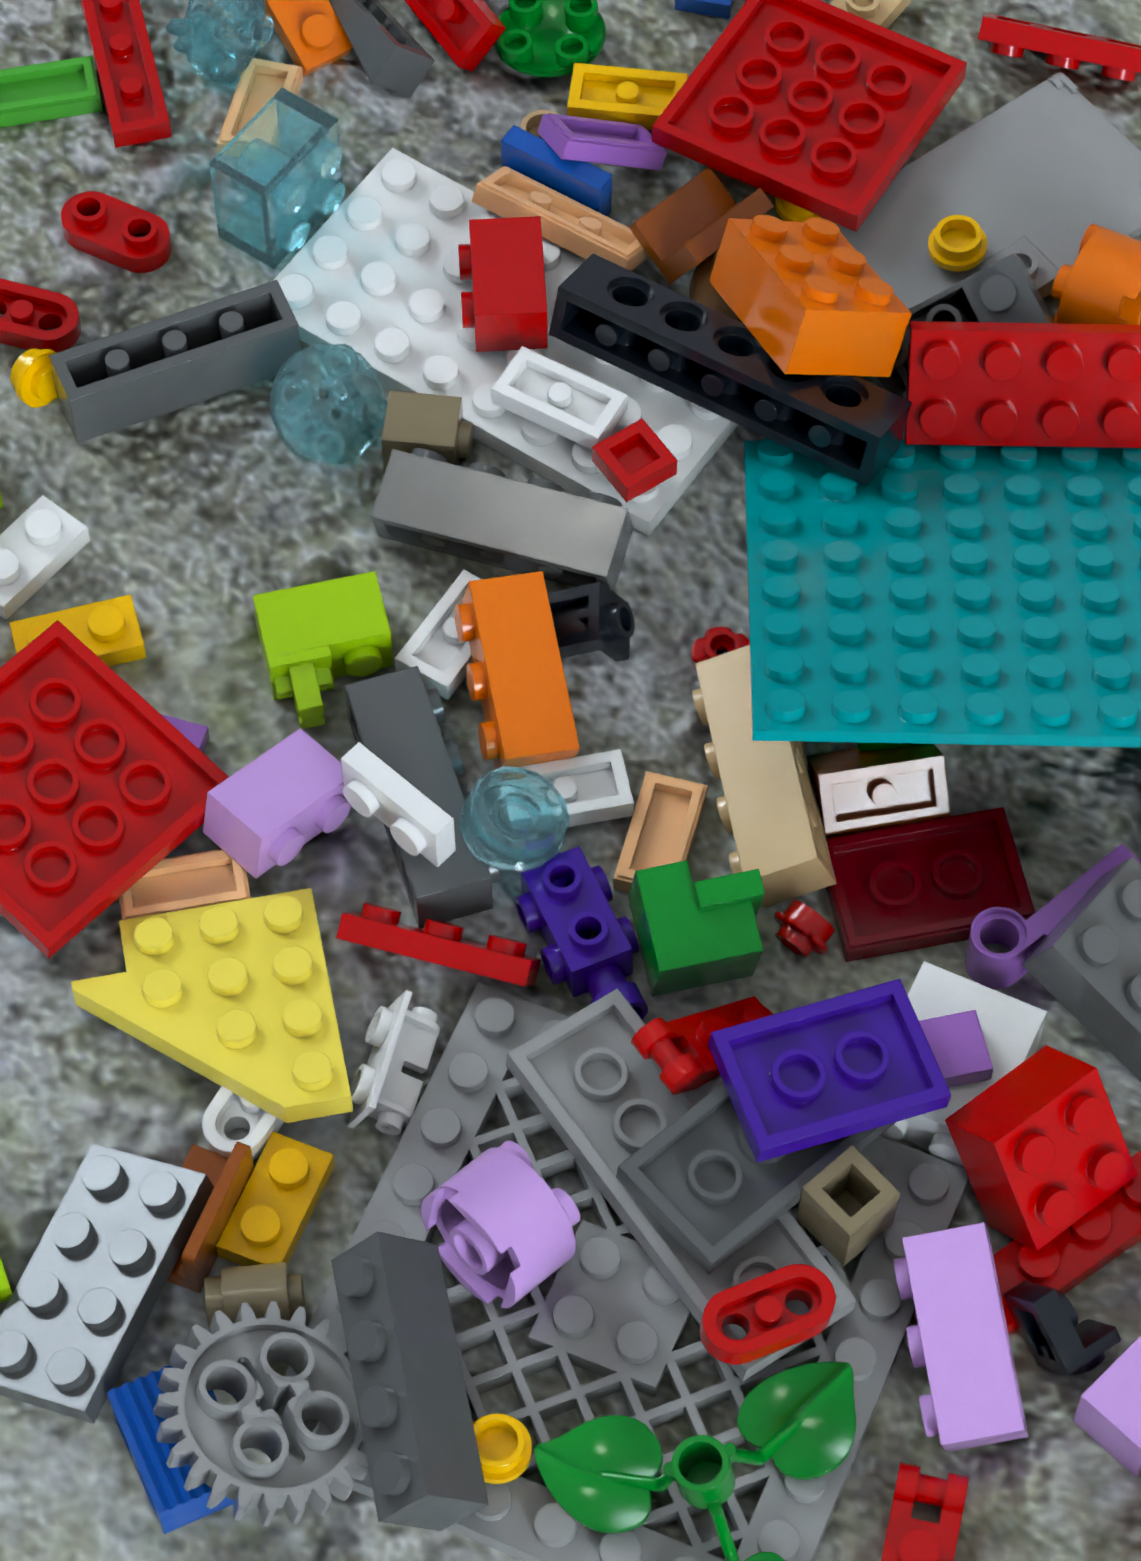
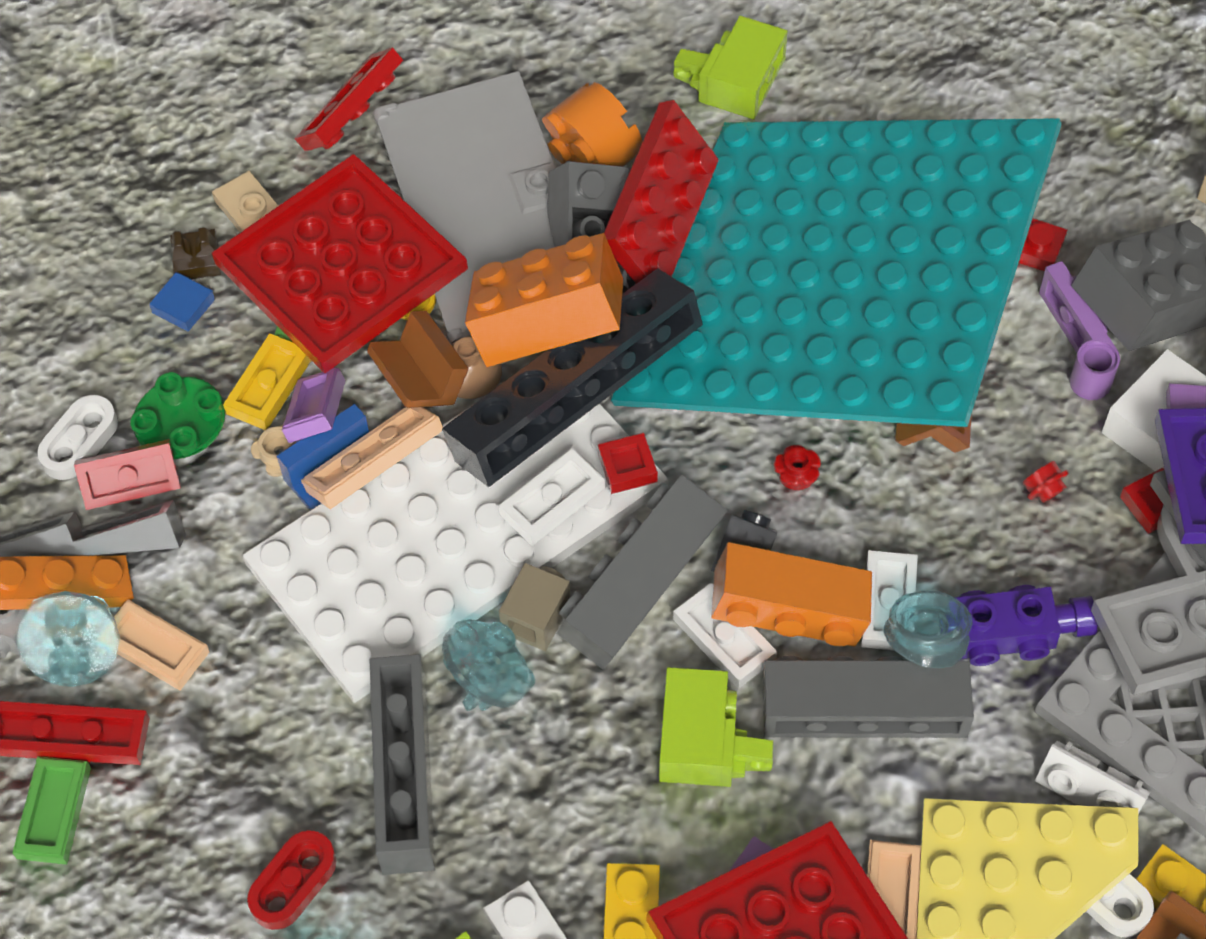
camera: 70 degrees left, 0 degrees up
yellow plate [10,348,57,408] -> none
red plate [61,191,172,273] -> none
lavender brick [203,728,351,879] -> none
clear light blue brick [209,87,345,269] -> none
red plate [336,903,541,987] -> none
white plate [341,742,456,867] -> none
red brick [458,216,548,352] -> none
light nougat tile [613,771,708,893] -> none
green plate [628,860,765,997] -> none
red plate [631,996,773,1095] -> none
tan brick [692,645,837,908] -> none
dark red tile [826,807,1035,962] -> none
yellow plate [928,215,987,272] -> none

